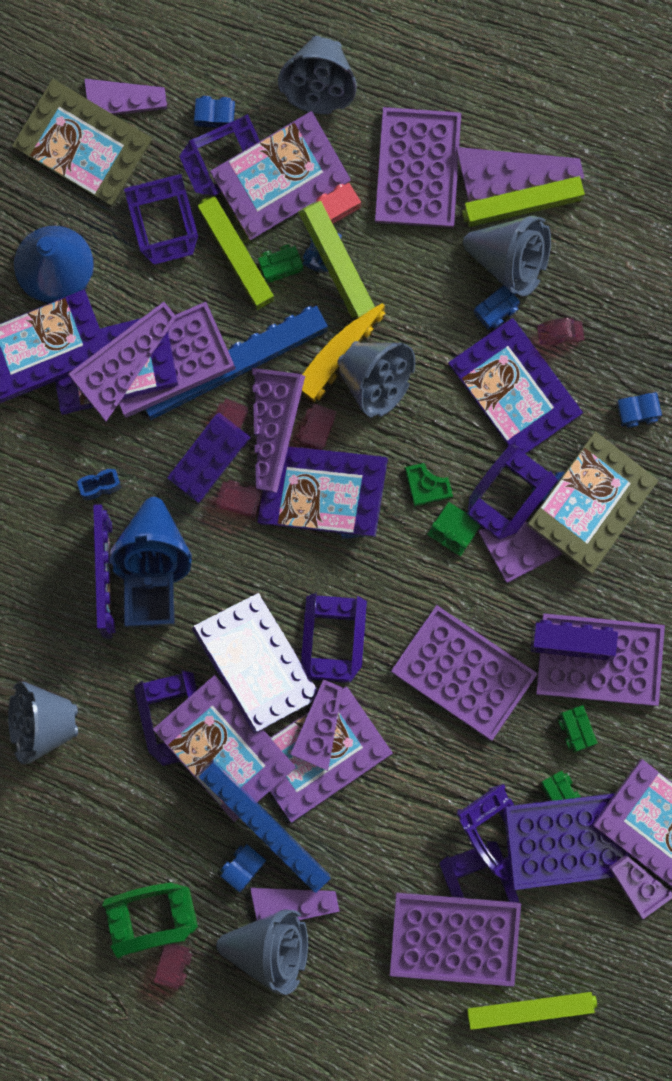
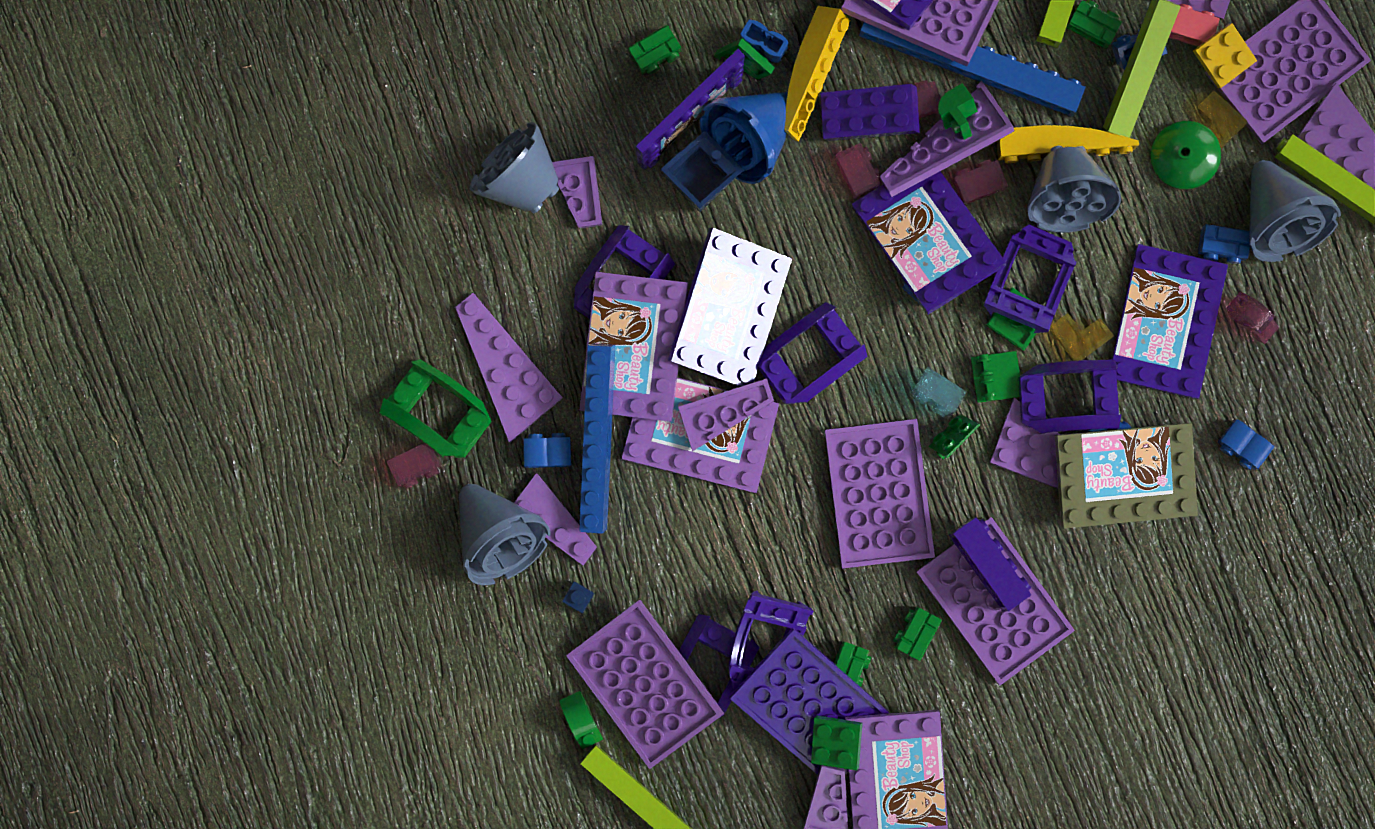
camera: 50 degrees right, 5 degrees up
none -> medium lavender wing [455,293,563,443]
none -> medium lavender wing [552,156,602,228]
none -> green brick [559,691,603,749]
none -> dark blue brick [562,581,595,613]
none -> green brick [628,25,681,75]
none -> green wing [714,38,775,80]
none -> yellow slope [784,6,850,142]
none -> green plate [811,715,862,771]
none -> clear light blue slope [911,367,966,417]
none -> green hinge [928,414,980,460]
none -> green brick [938,83,978,140]
none -> dark purple wedge [984,225,1077,334]
none -> clear yellow plate [1049,313,1114,361]
none -> green dish [1151,121,1221,190]
none -> yellow plate [1193,23,1257,88]
none -> clear yellow plate [1198,91,1248,149]

